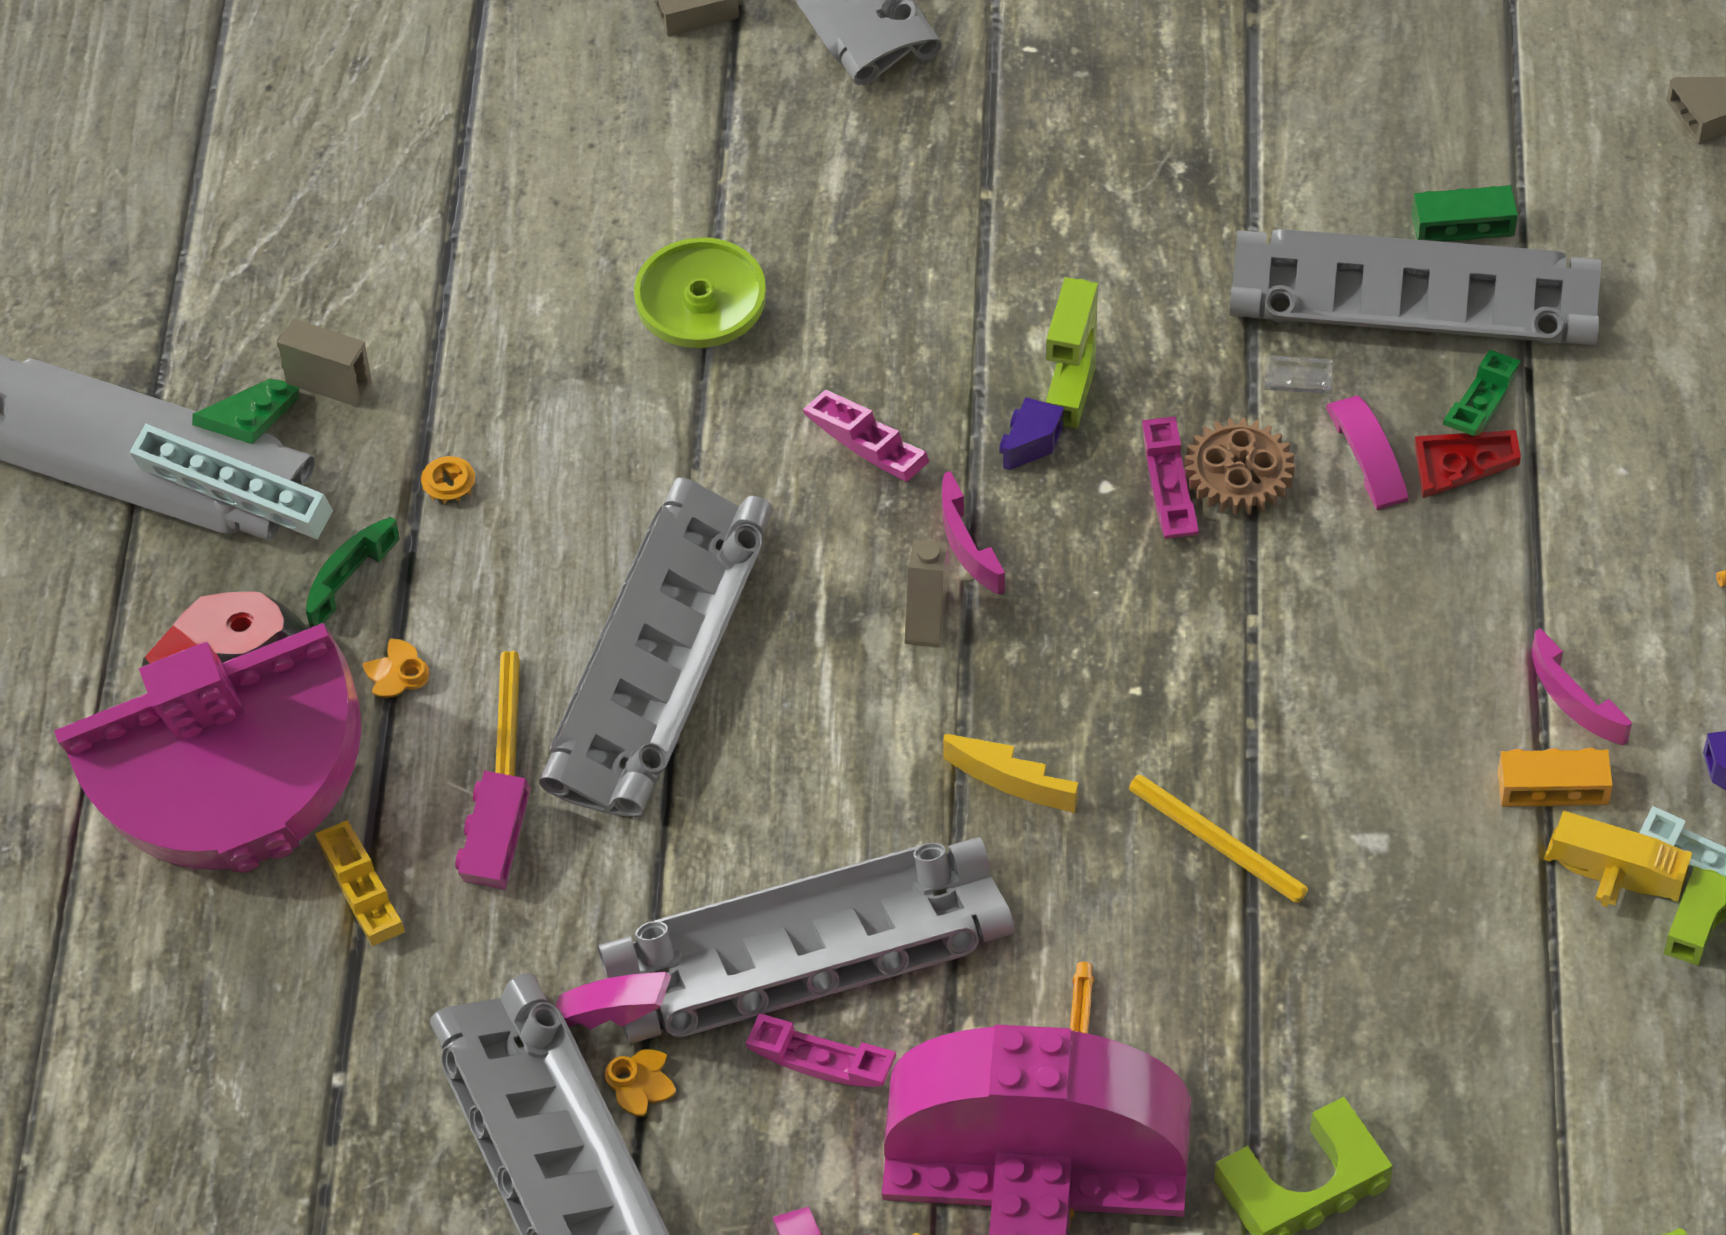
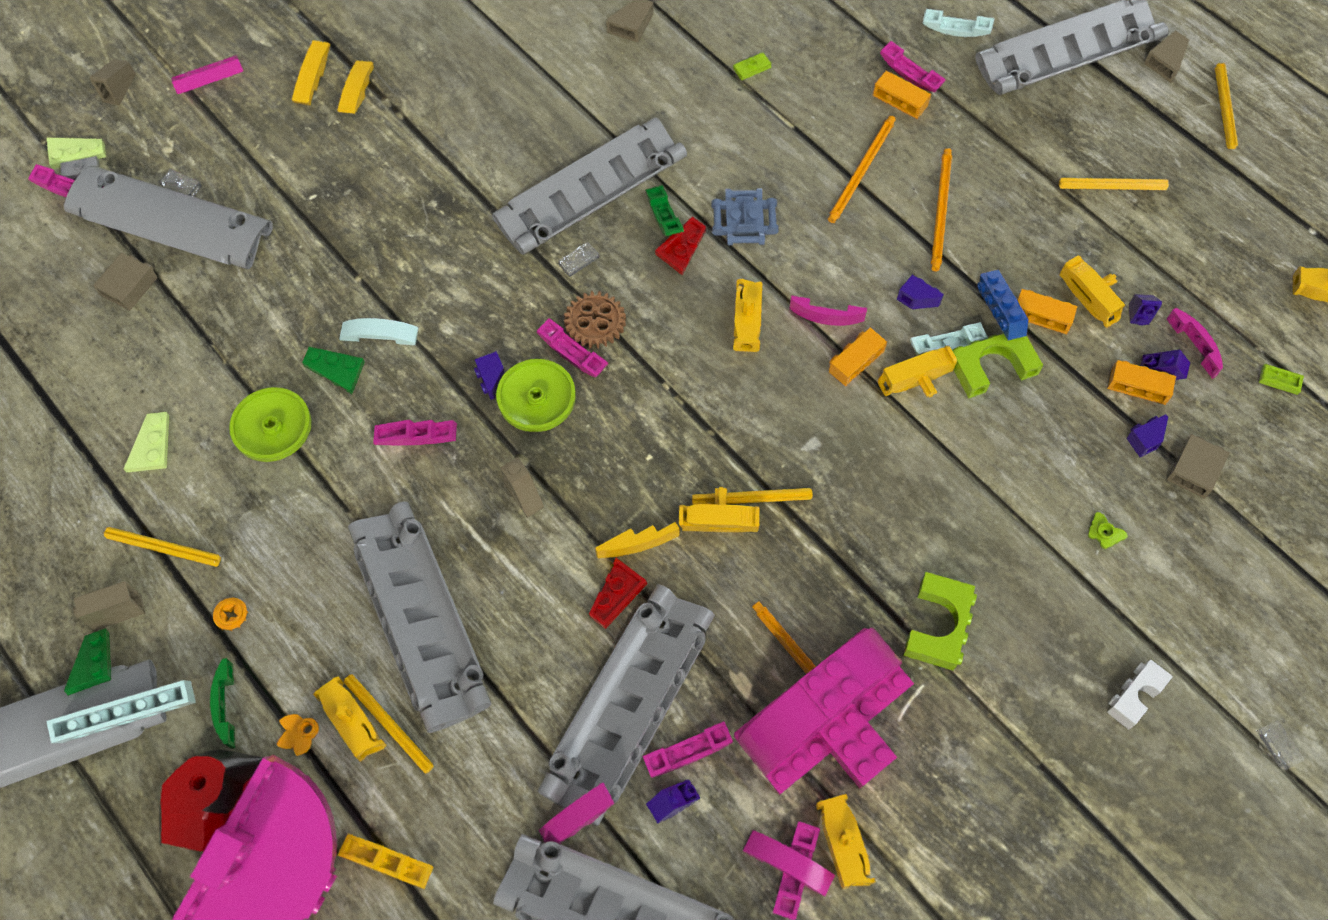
camera: 45 degrees left, 10 degrees up
dark pink brick [455,770,531,890] -> none
light orange plate [605,1049,676,1116] -> none
dark pink slope [942,471,1005,595] -> none
lime arch [1045,277,1098,429] -> none
dark pink slope [1326,395,1409,510] -> none
green brick [1411,185,1518,242] -> none
none -> yellow axle [104,527,221,567]
none -> yellowish green wing [124,412,169,472]
none -> green wing [302,347,365,395]
none -> yellow piece [313,676,387,762]
none -> light aqua slope [339,318,418,345]
none -> lime dish [496,359,576,432]
none -> red wing [589,558,648,629]
none -> dark purple slope [646,779,701,823]
none -> yellow piece [679,487,759,532]
none -> sand blue brick [711,188,779,245]
none -> yellow piece [733,279,762,352]

